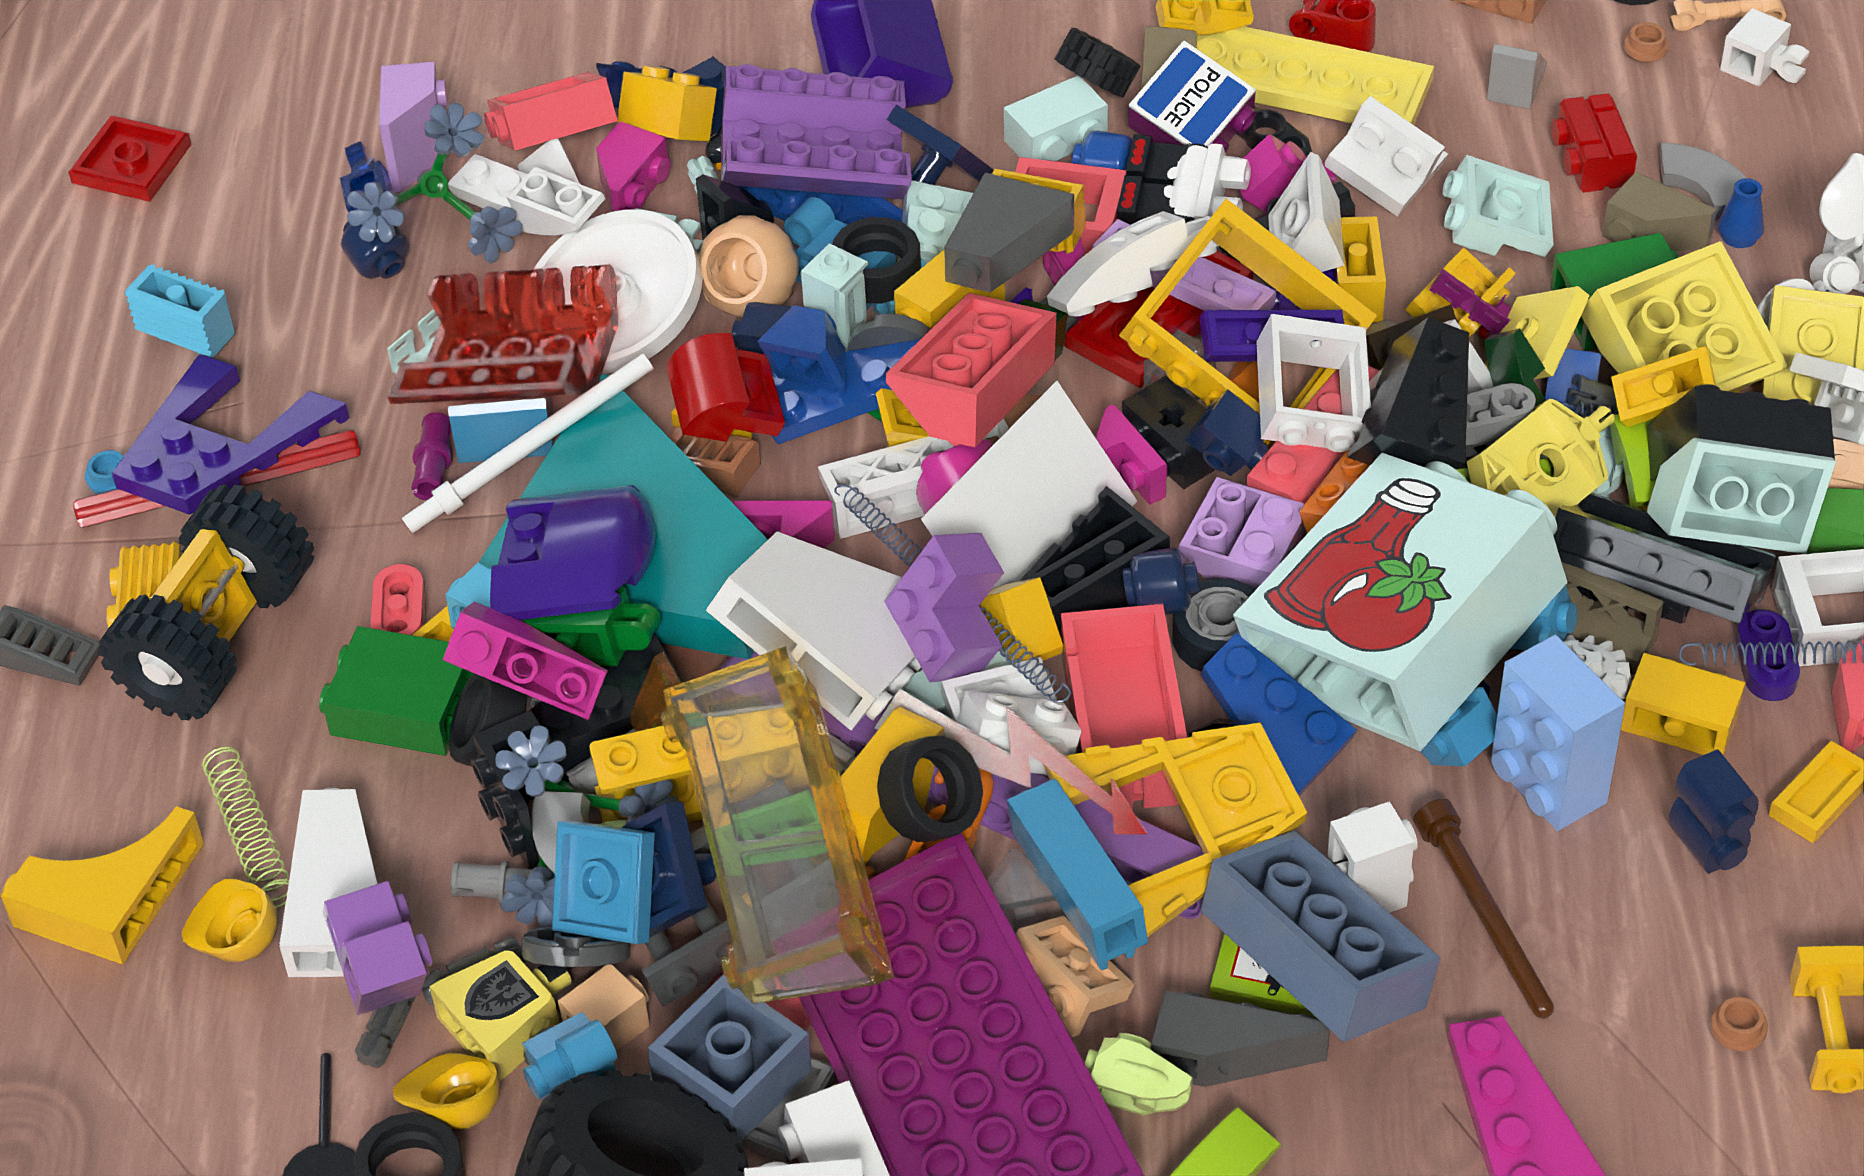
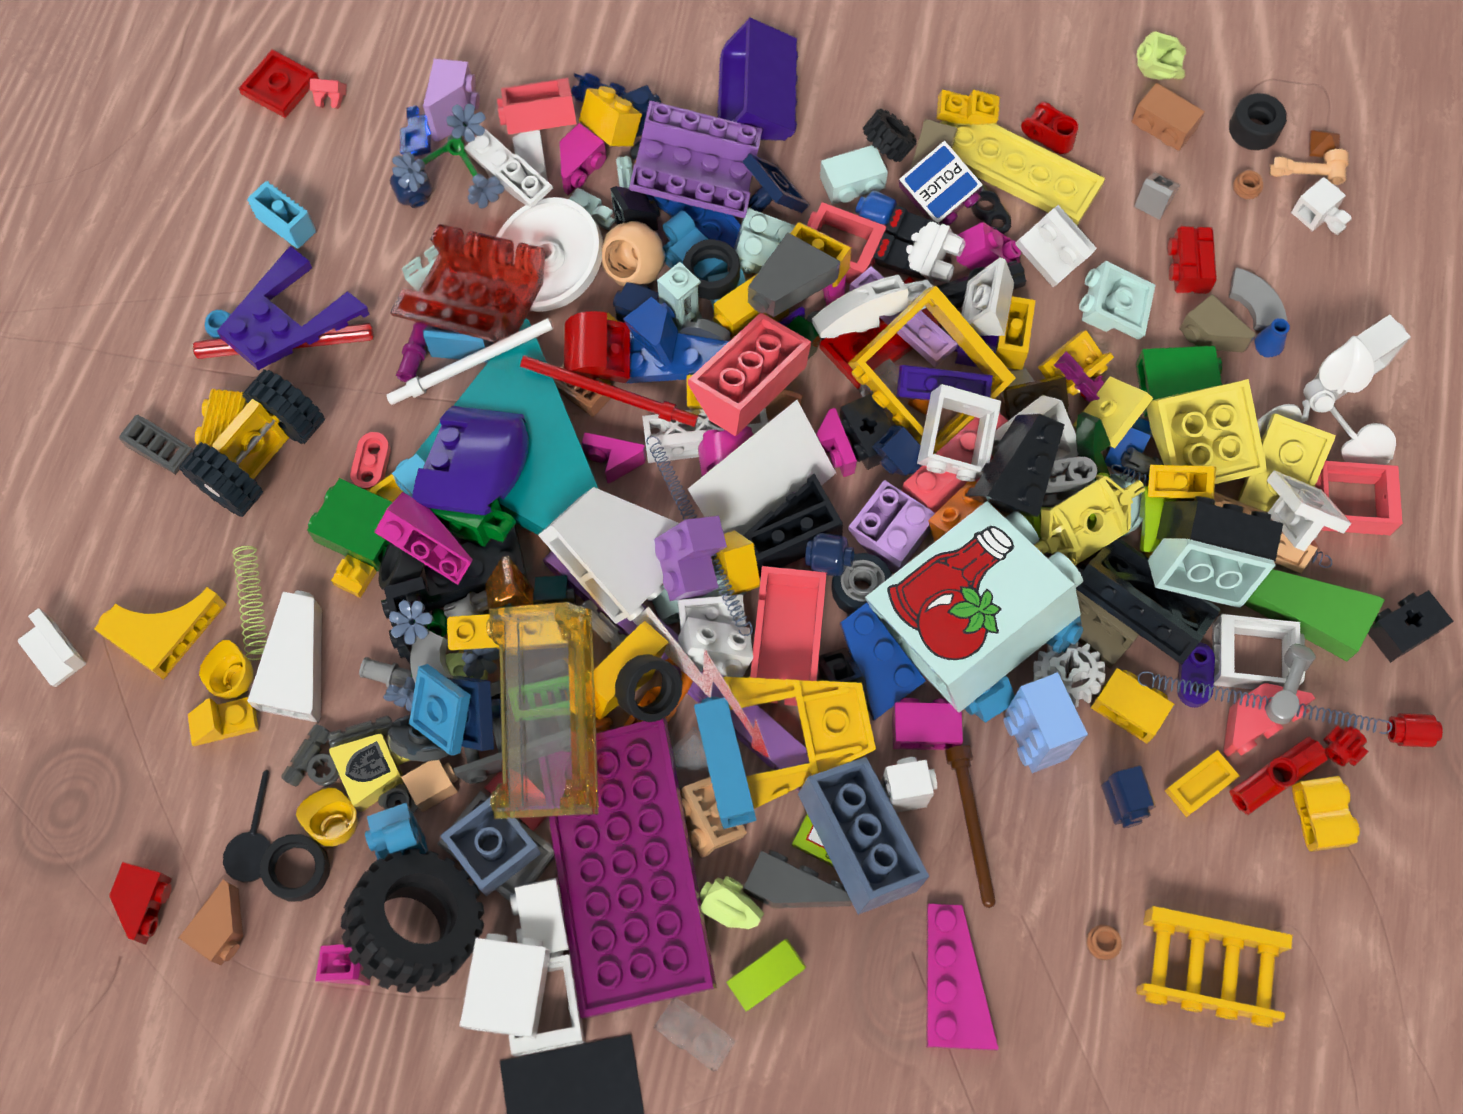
camera: 10 degrees right, 20 degrees up
medium lavender brick [323,881,432,1016] -> none
none -> yellow slope [187,697,259,746]
none -> dark grey bush [307,754,340,786]
none -> coral tile [310,79,346,109]
none -> yellow tile [331,554,377,598]
none -> red bar [520,355,699,427]
none -> dark pink brick [892,698,963,750]

